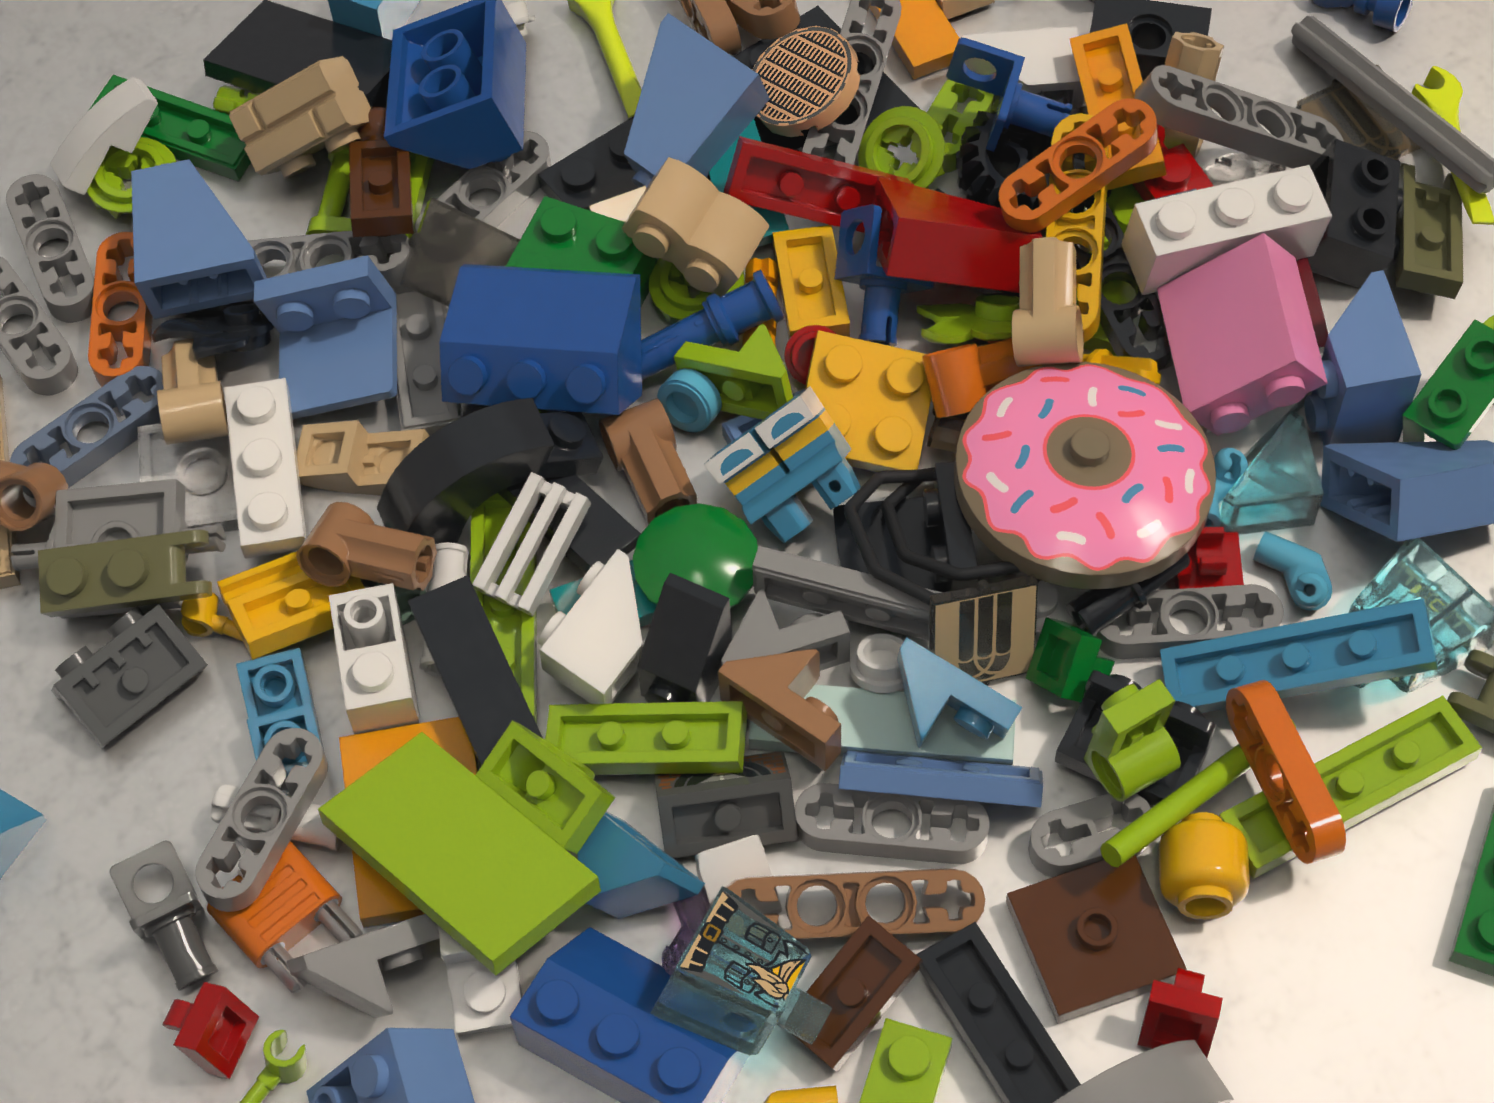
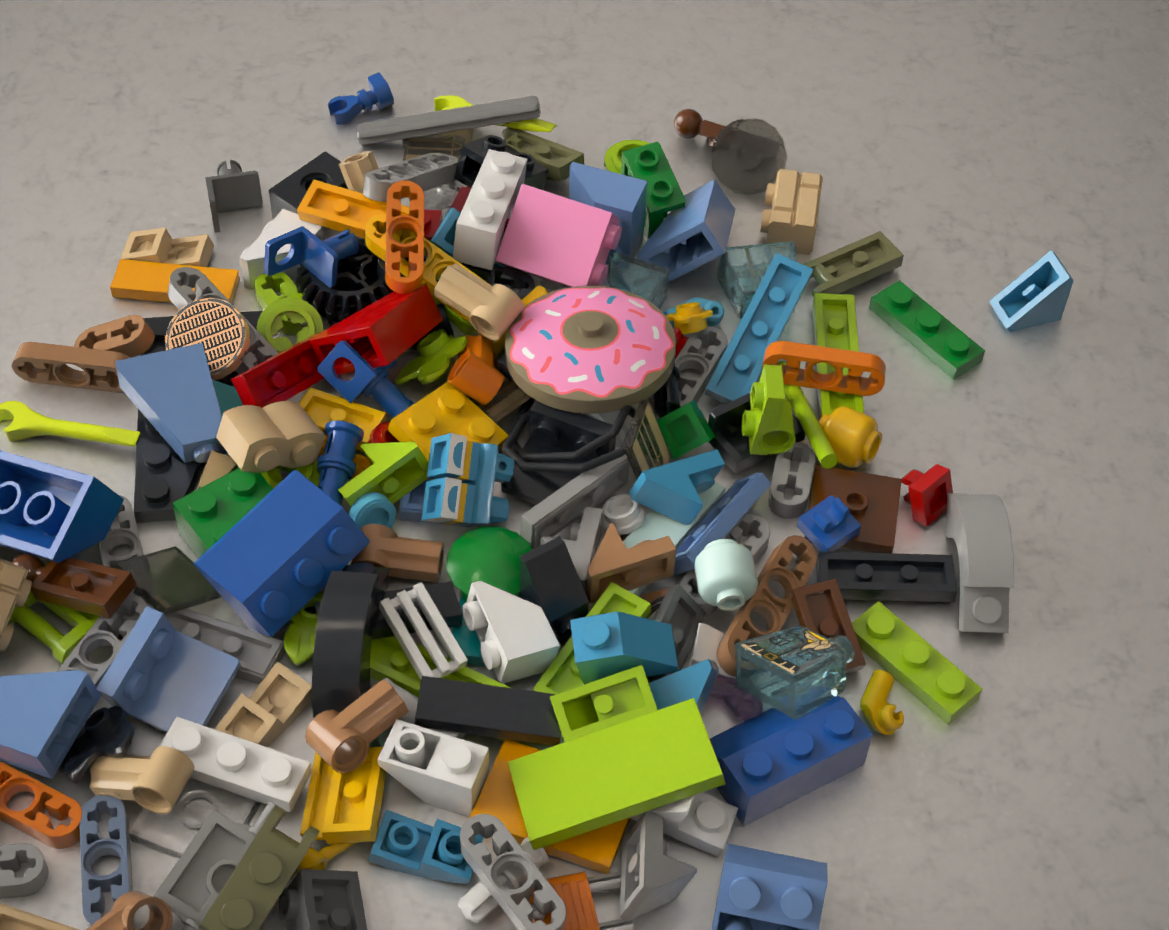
camera: 65 degrees left, 10 degrees down
none -> dark azure slope [570,611,679,685]
none -> yellow plate [666,302,713,334]
none -> light aqua head [694,539,758,611]
none -> blue tile [797,495,861,552]

